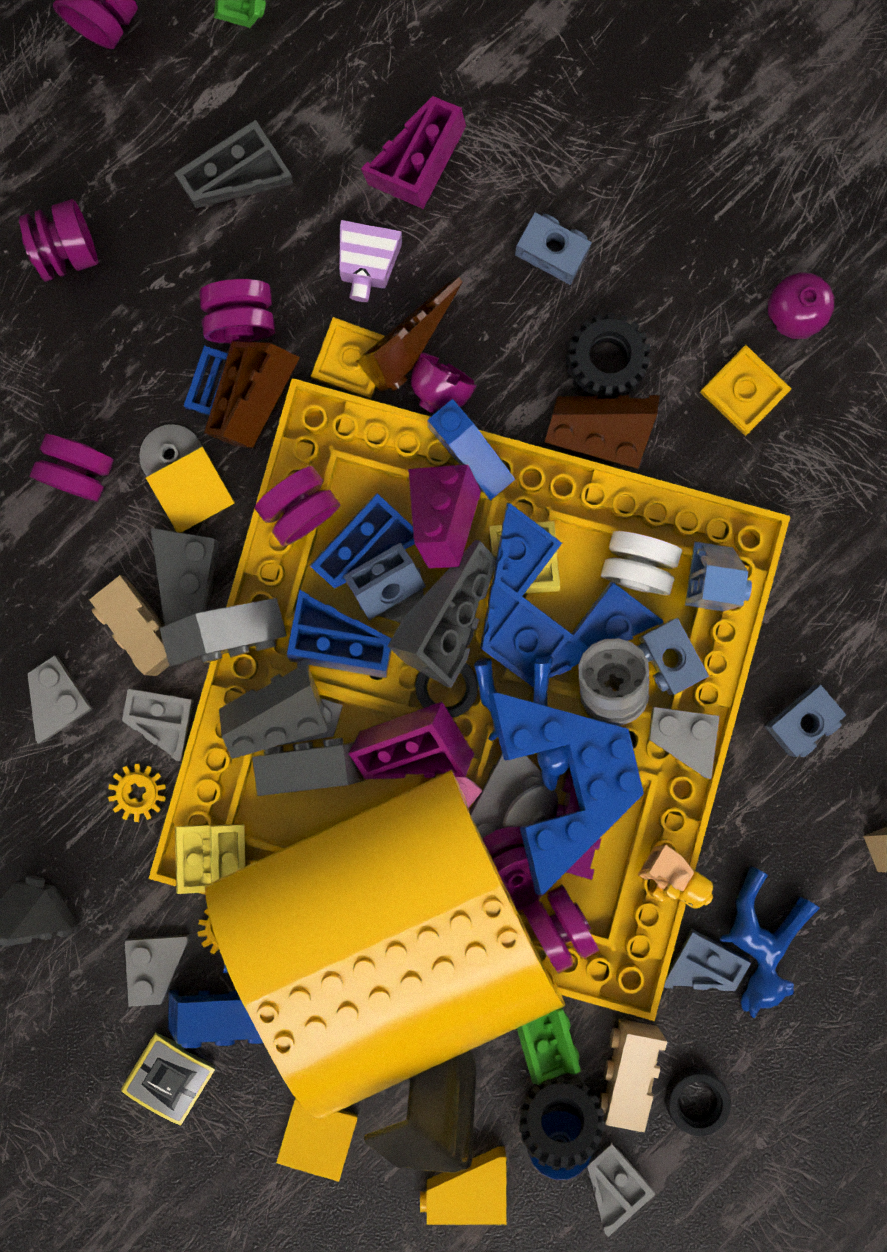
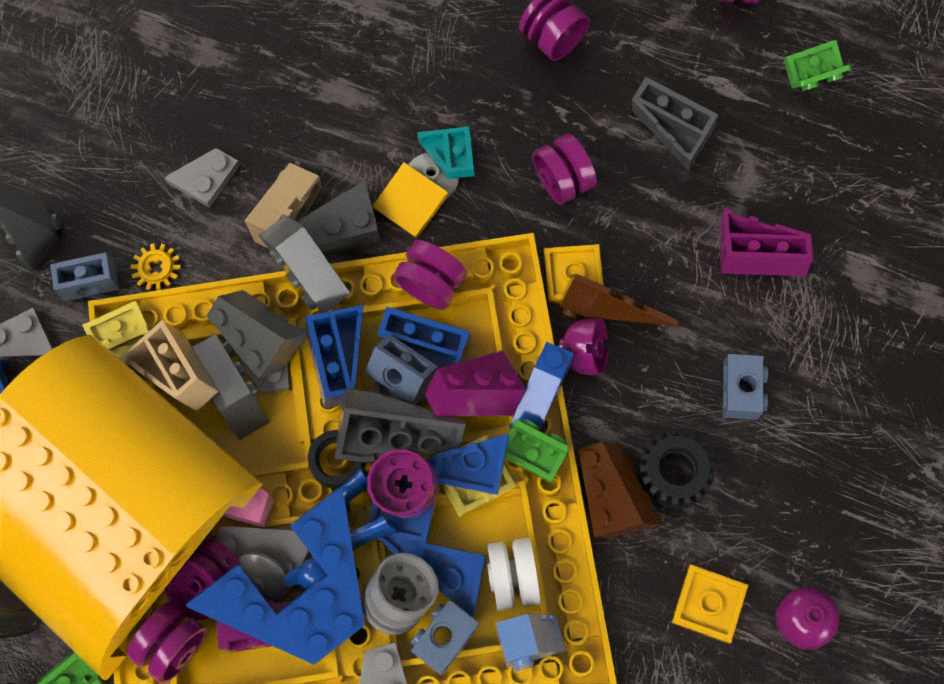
camera: 70 degrees right, 15 degrees down
magenta wheel [29,433,114,502] -> none
light grey wing [122,689,194,761] -> none
blue tile [184,346,228,415] -> none
reddish brown wedge [204,341,300,448] -> none
lavender torso [339,220,402,302] -> none
magenta wedge [348,702,474,779] -> none
none -> sand blue brick [50,252,120,301]
none -> tan wedge [120,320,219,411]
none -> magenta wheel [367,449,439,518]
none -> teal wing [417,126,475,179]
none -> bright green bracket [505,419,569,483]

